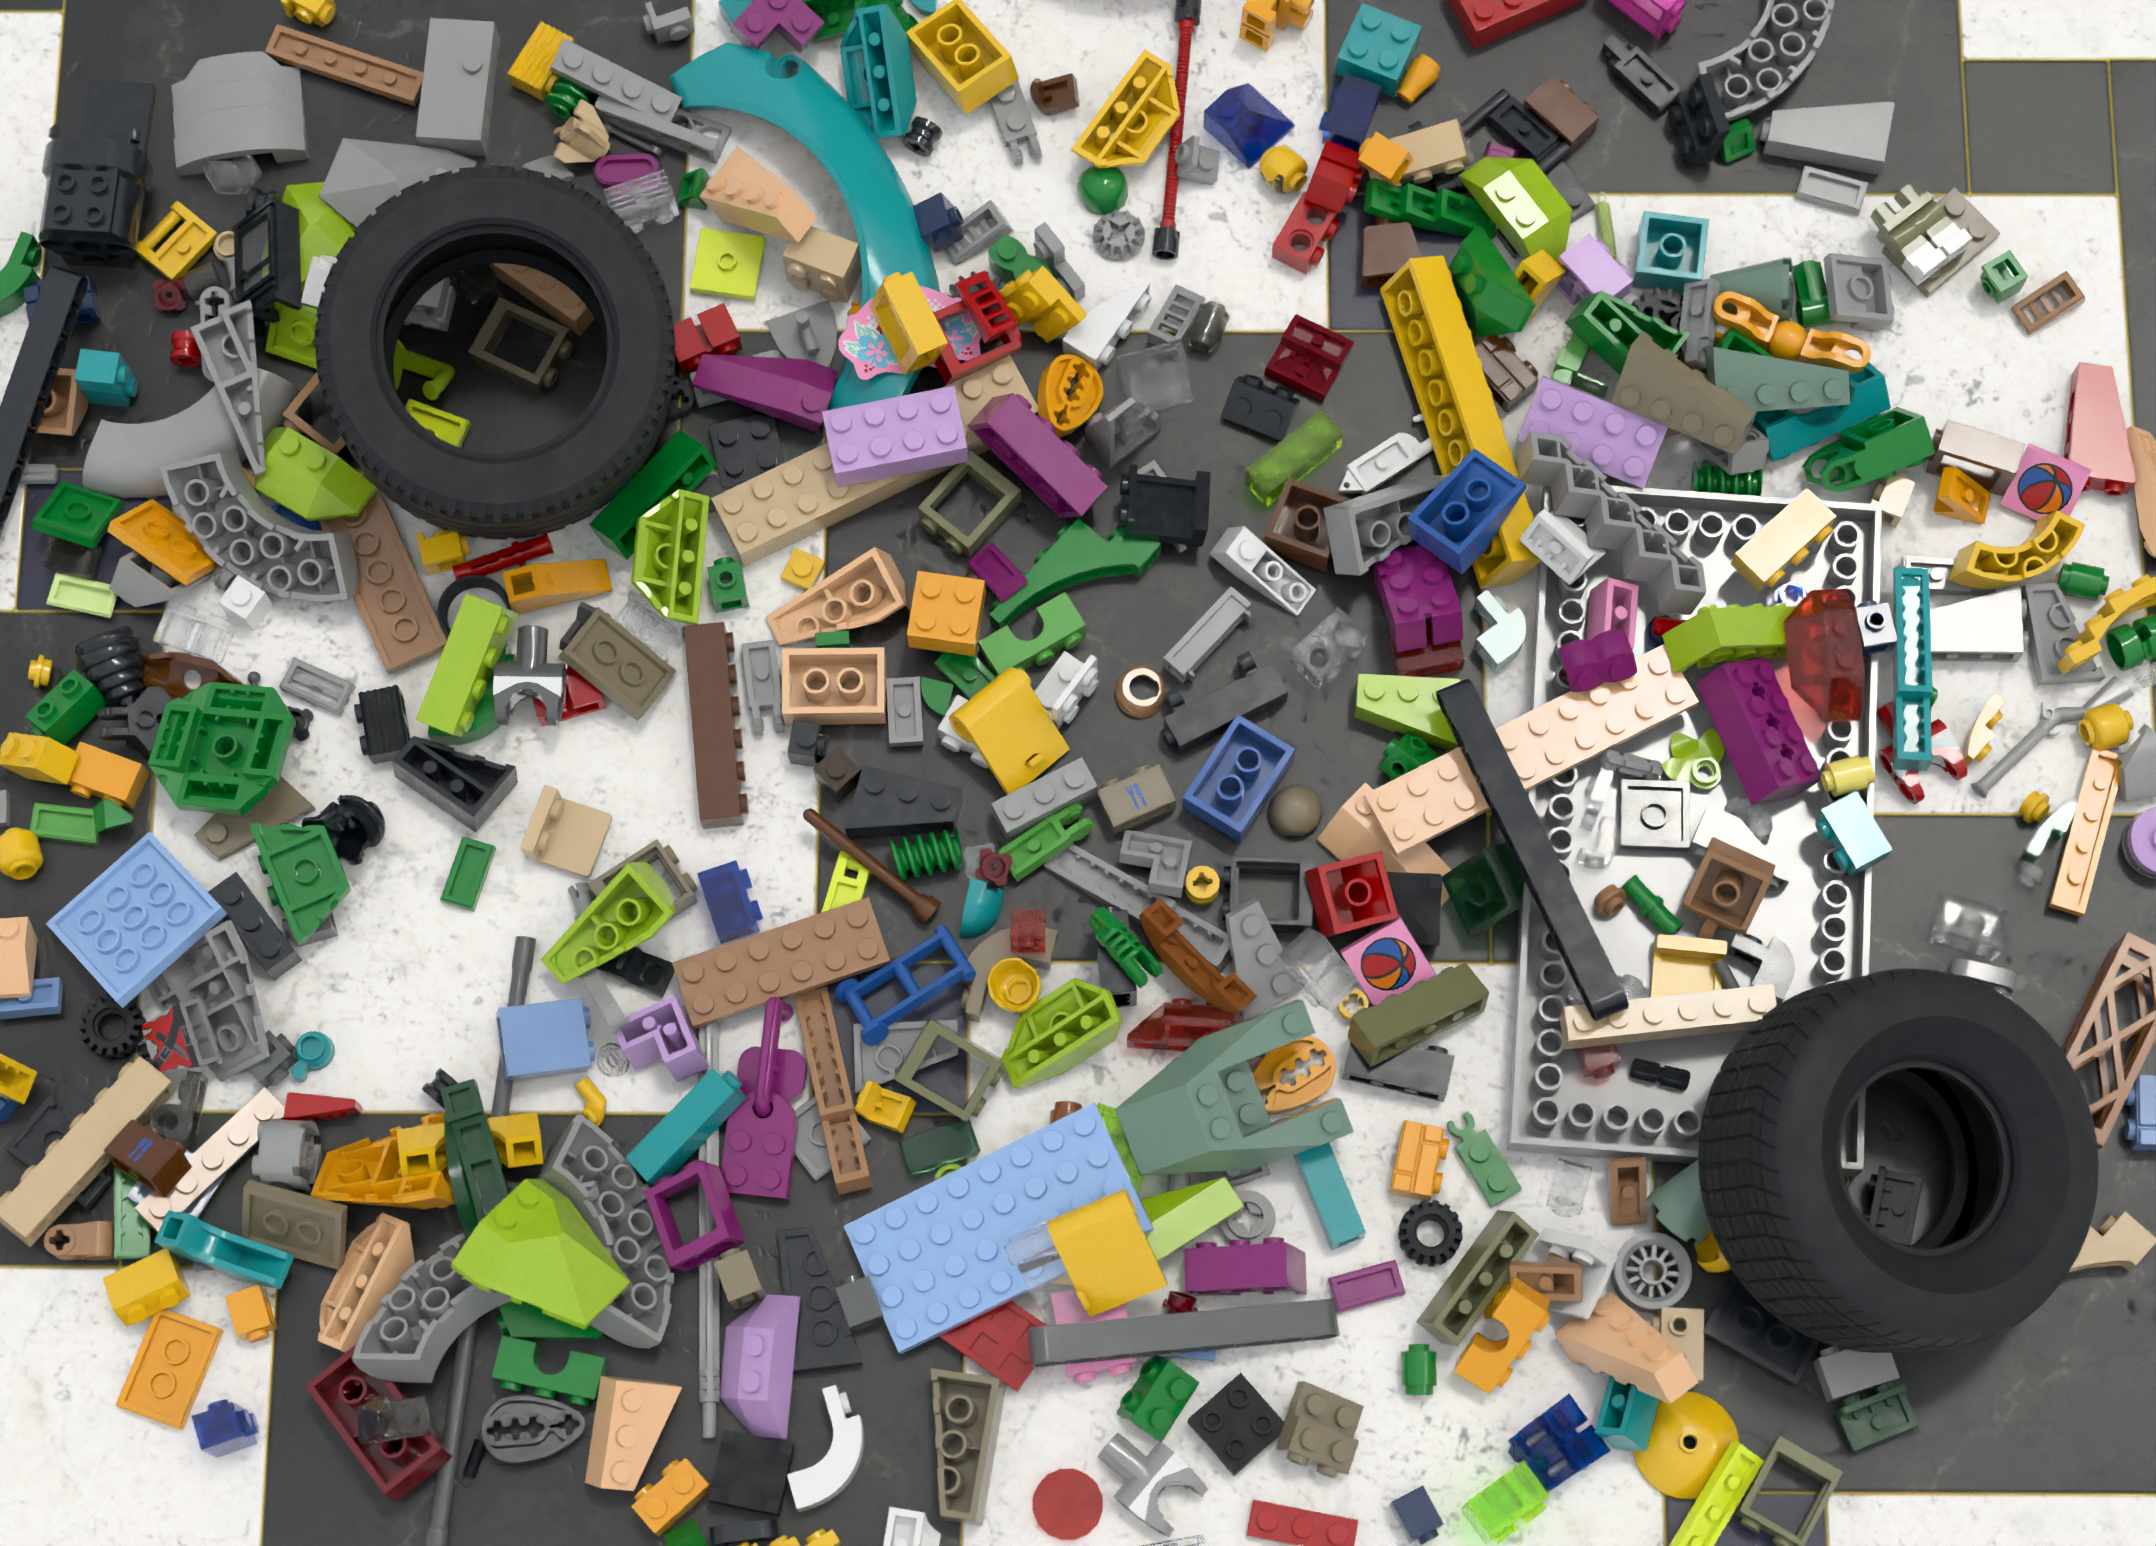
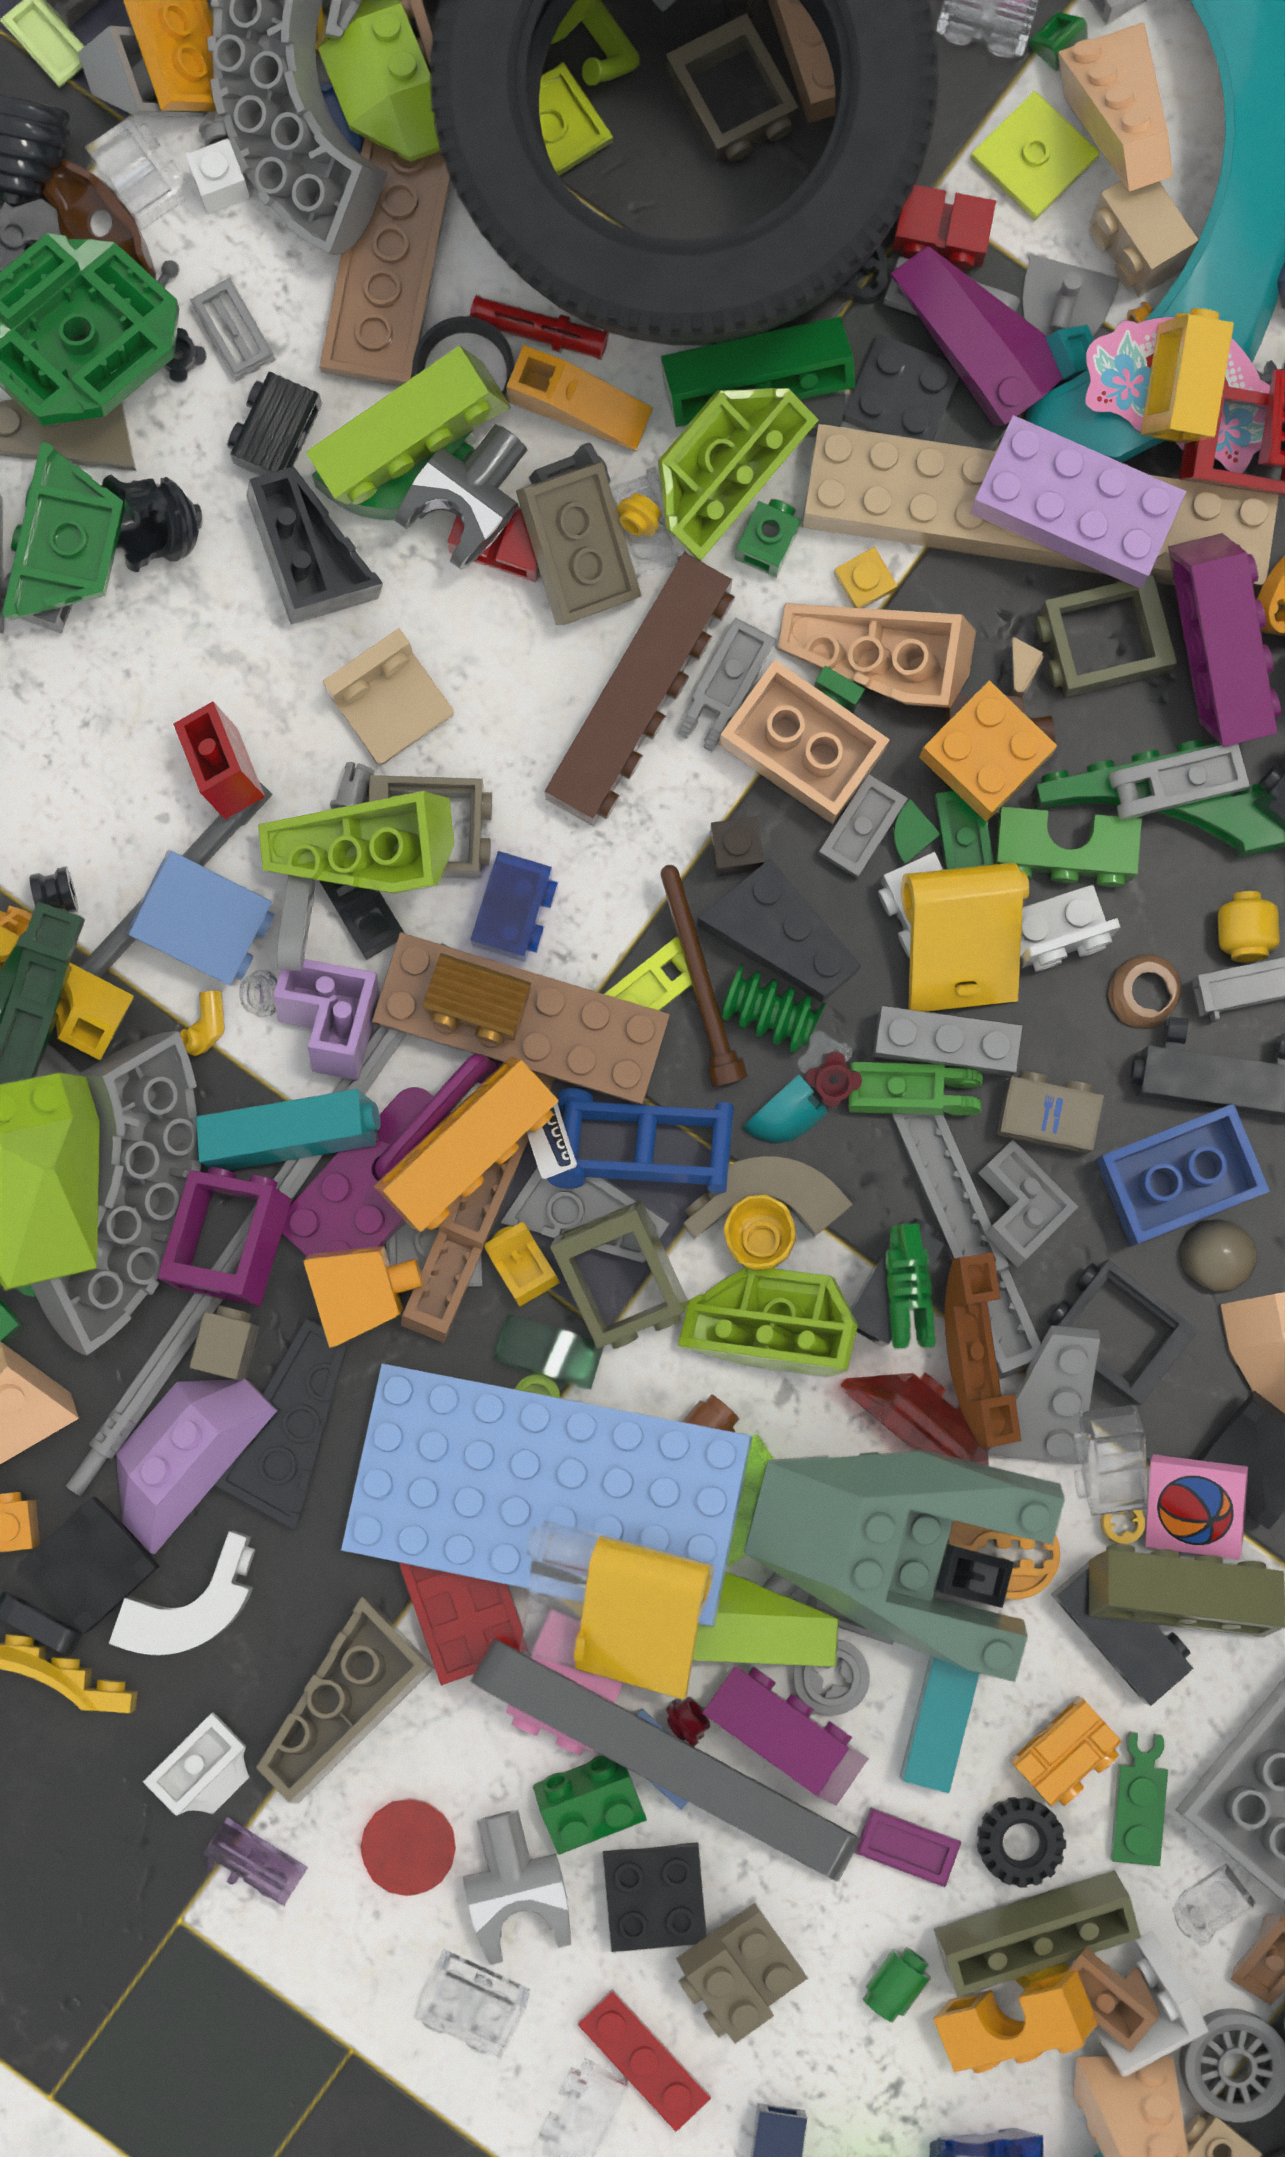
camera: 30 degrees right, 10 degrees up
yellow brick [416,530,471,576] -> none
green tile [440,836,496,912] -> none
black brick [787,720,829,767] -> none
dark grey brick [835,1274,884,1332] -> none
magenta tile [967,542,1028,603] -> none
clear red brick [1010,909,1047,954] -> none
yellow wheel [1185,866,1220,905] -> none
red slope [1304,851,1399,938] -> none
none -> red brick [173,701,265,819]
none -> light orange torso [303,1246,423,1348]
none -> light orange brick [373,1057,558,1232]
none -> pearl gold brick [422,953,532,1045]
none -> white sticker [527,1103,577,1179]
none -> yellow plate [617,493,662,536]
none -> black slope [935,1544,1014,1608]
none -> tan slope [1009,638,1044,698]
none -> teal tile [1045,324,1094,380]
none -> light grey plate [1109,743,1250,821]
none -> yellow head [1218,891,1280,963]

